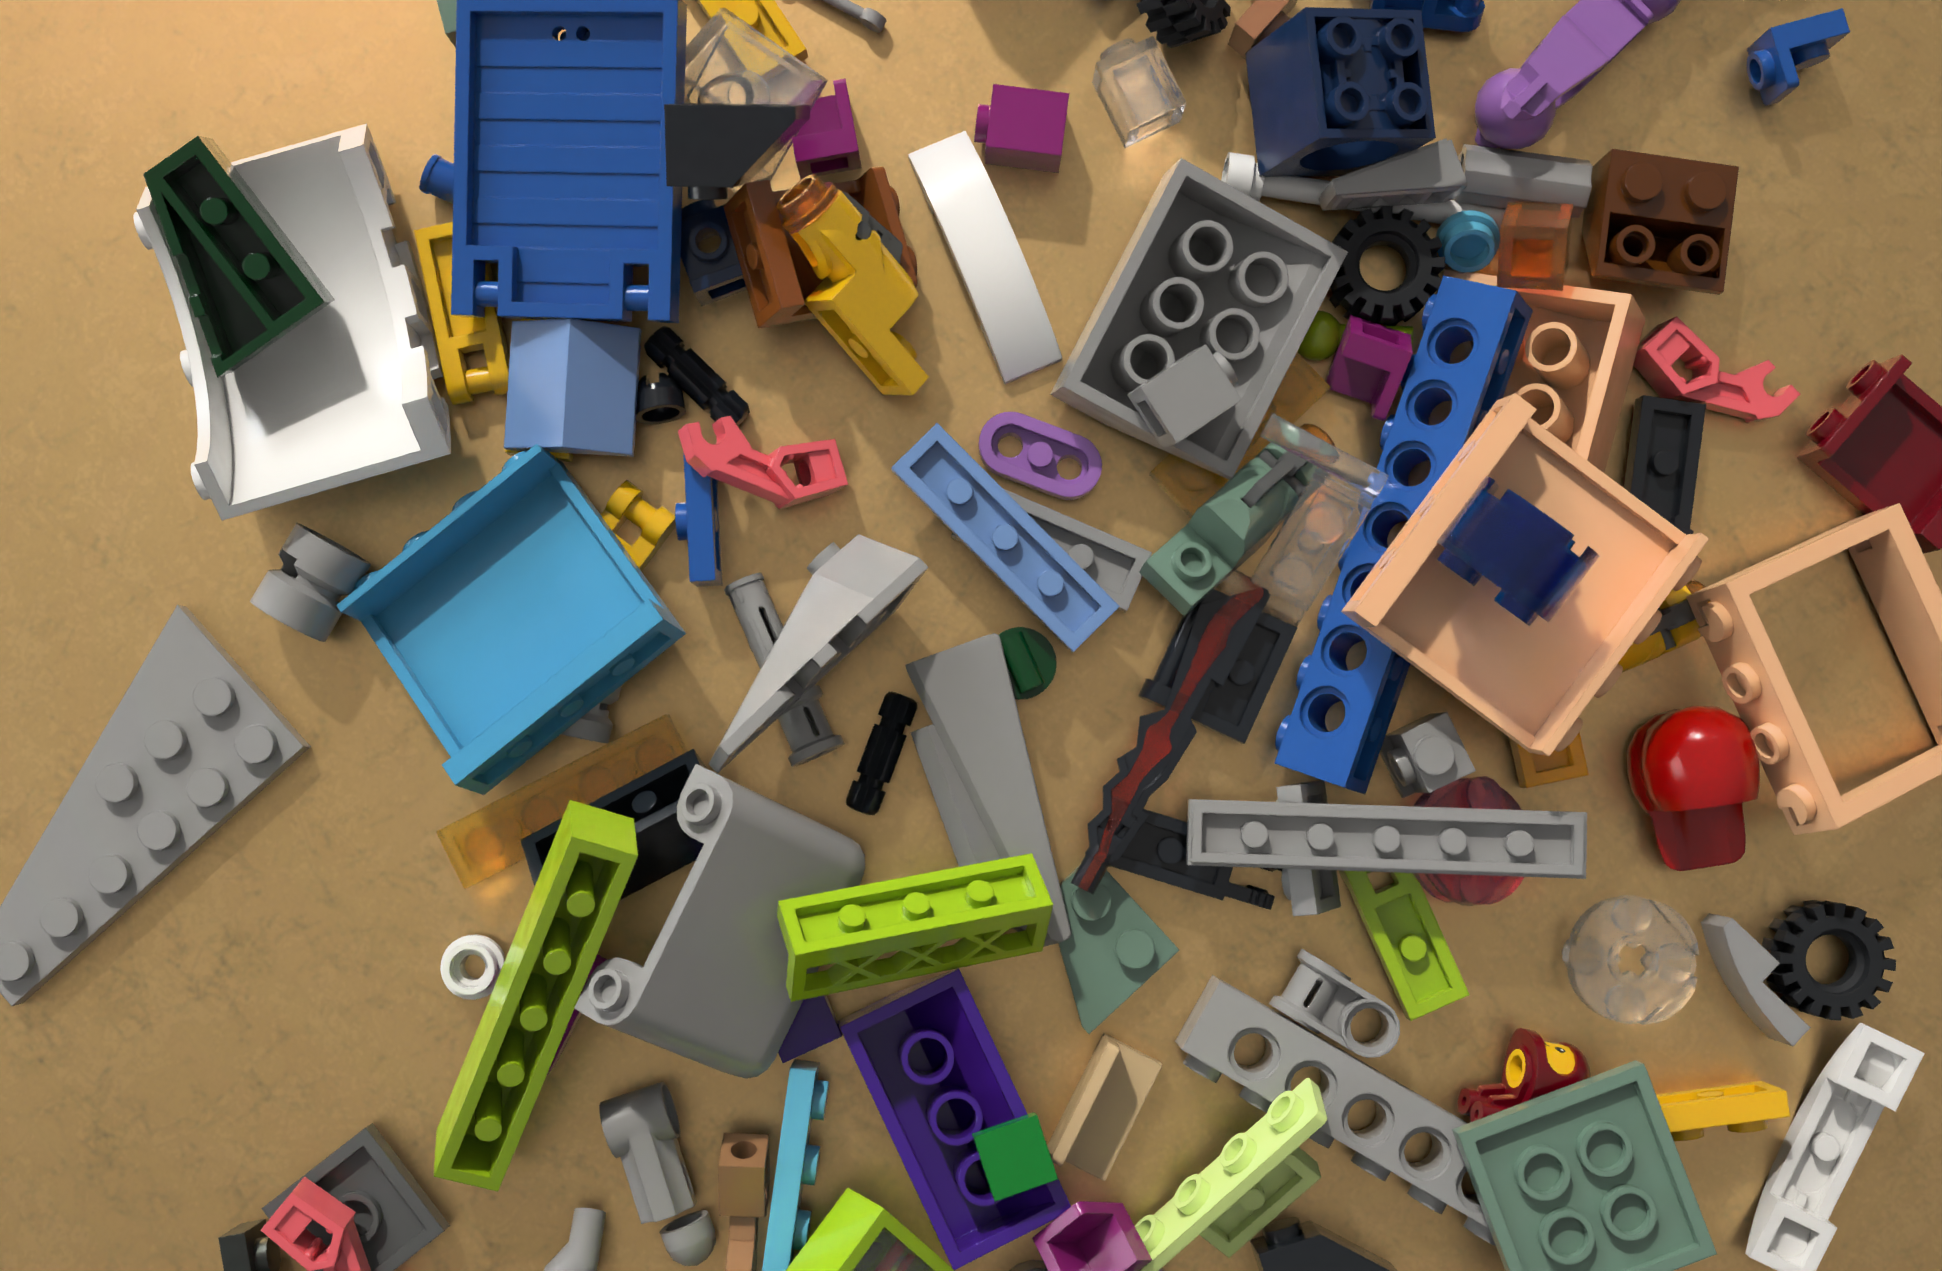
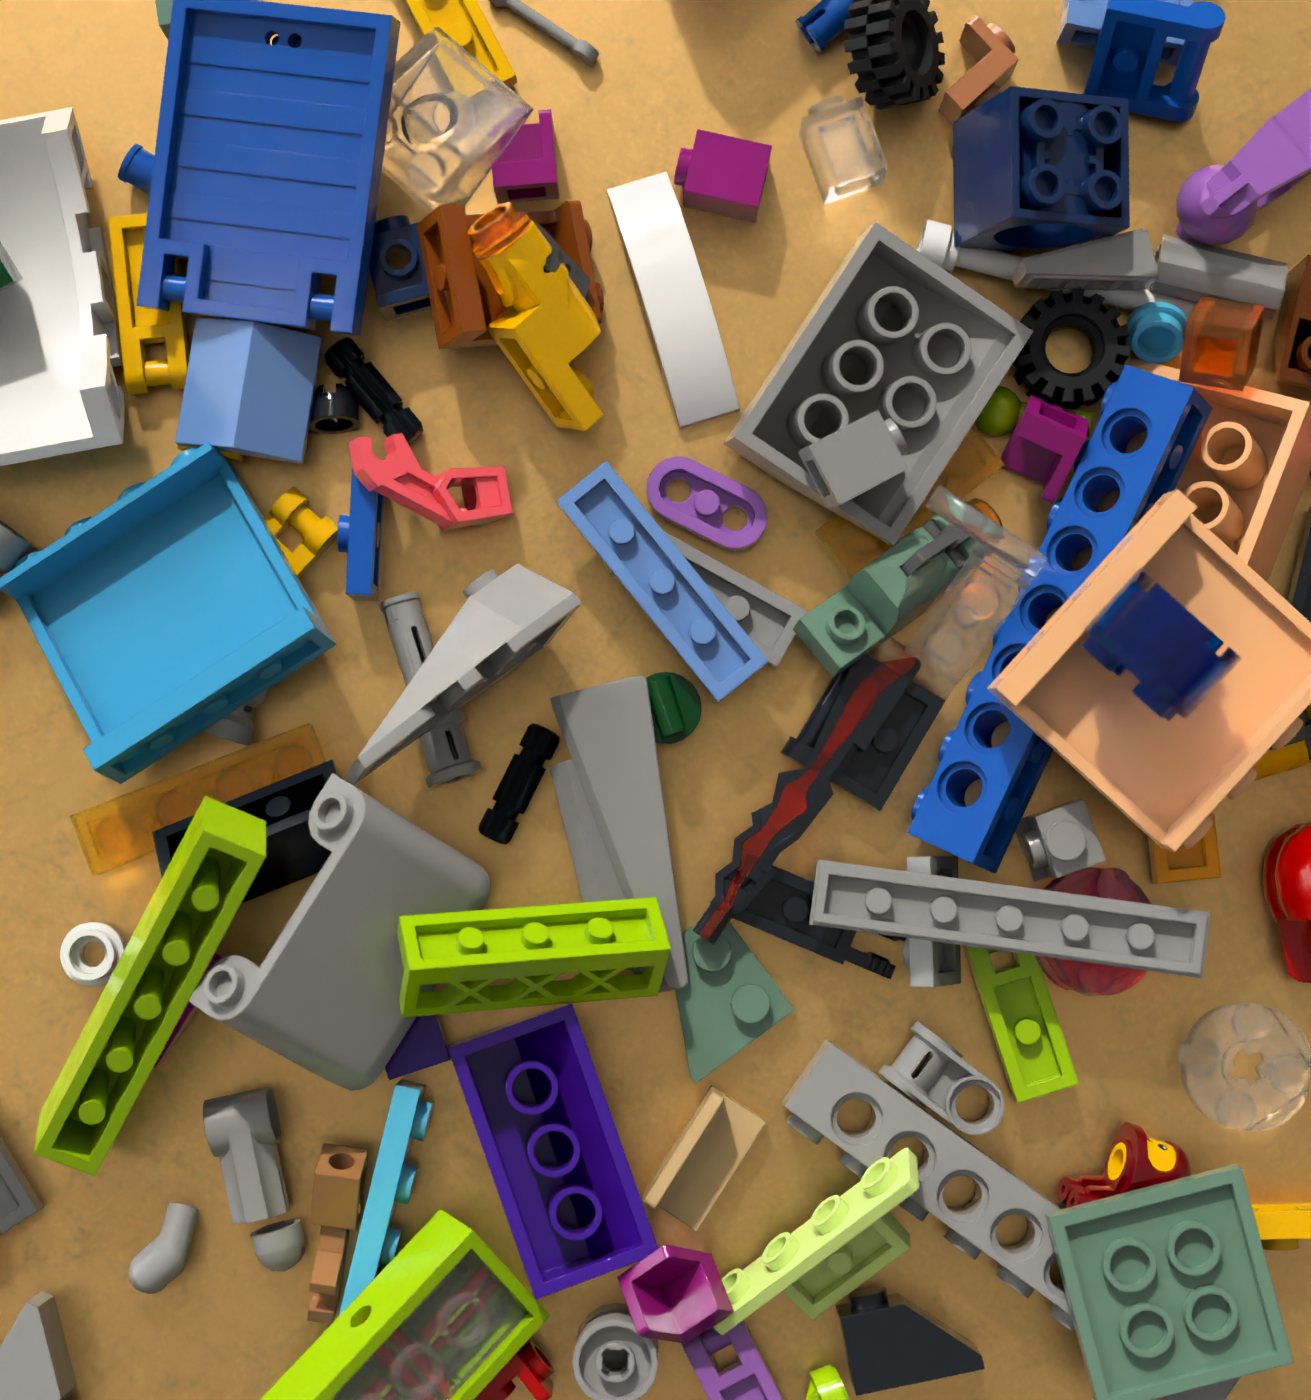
camera: 15 degrees right, 0 degrees up
black slope [664,103,810,200] -> none
green tile [972,1112,1058,1202] -> none

